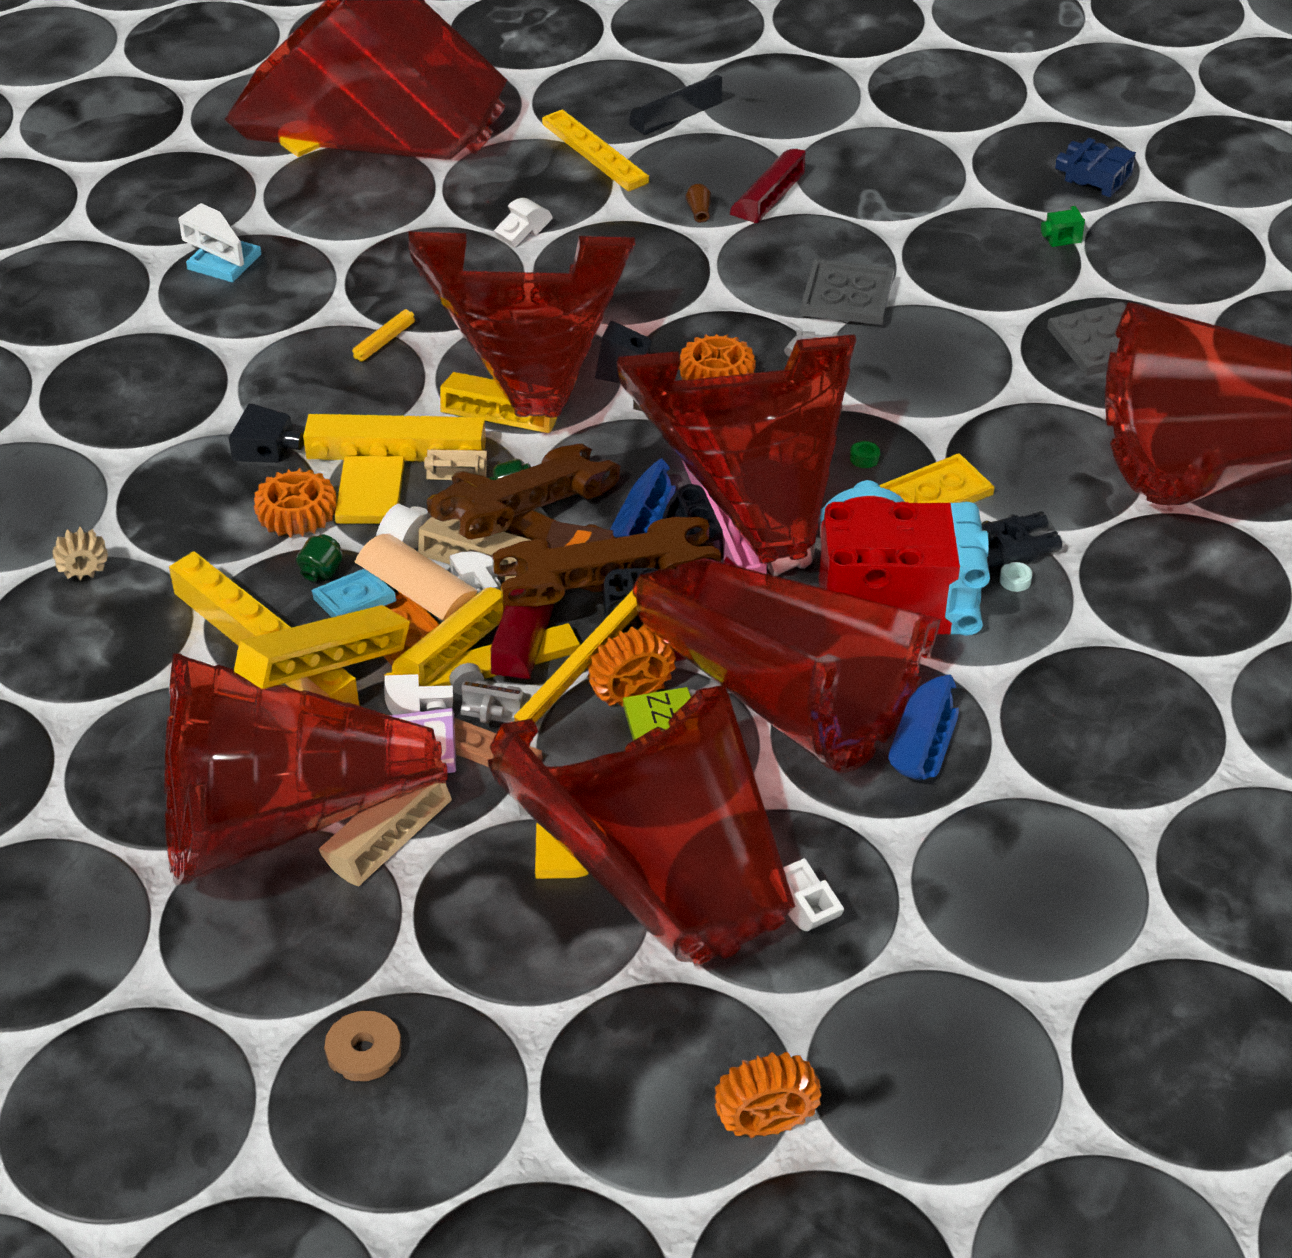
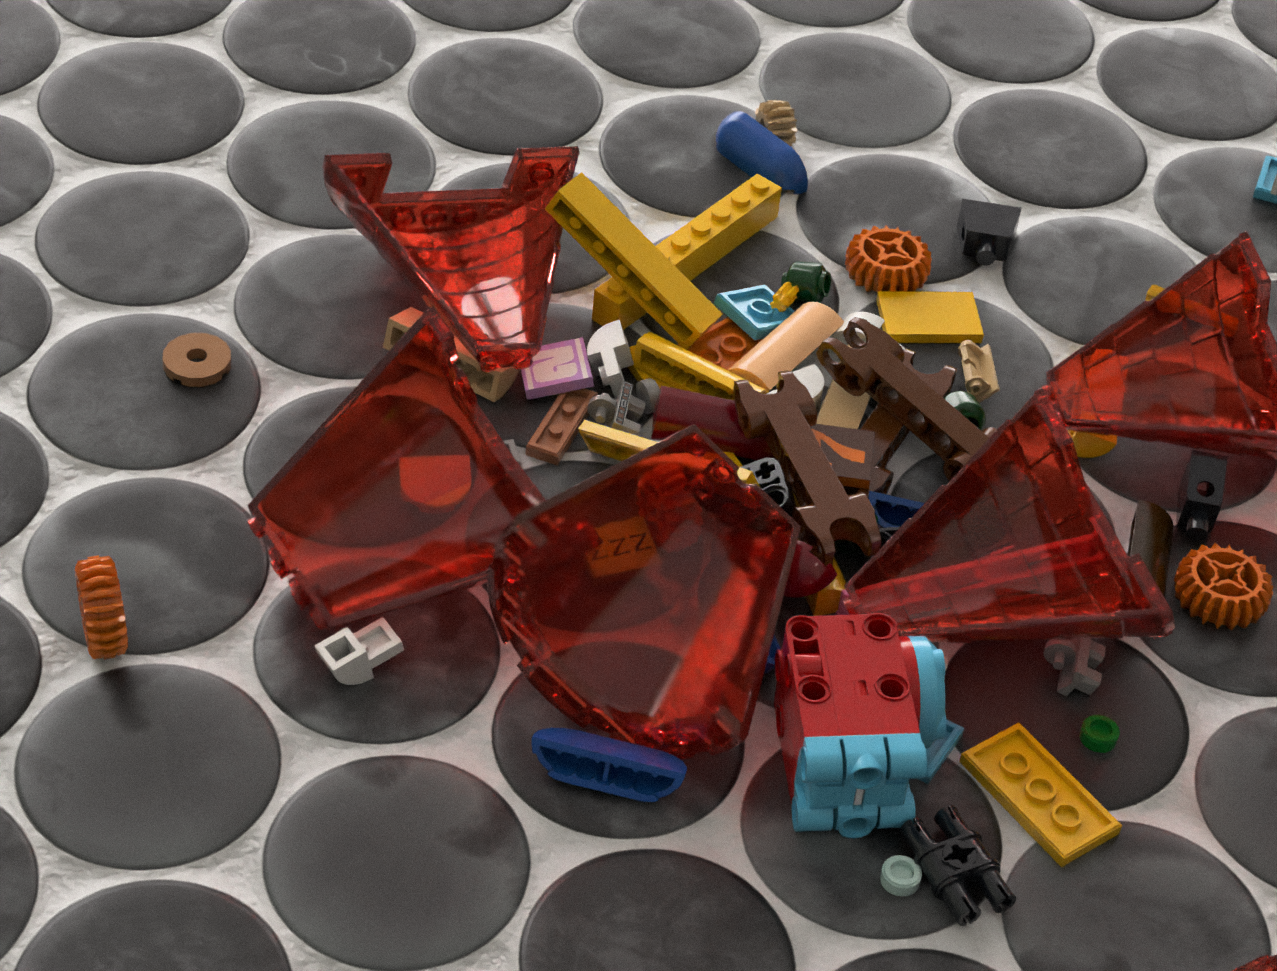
camera: 80 degrees right, 0 degrees up
yellow brick [303,414,486,462] -> none
none -> blue brick [716,111,808,194]
none -> yellow piece [770,282,799,312]

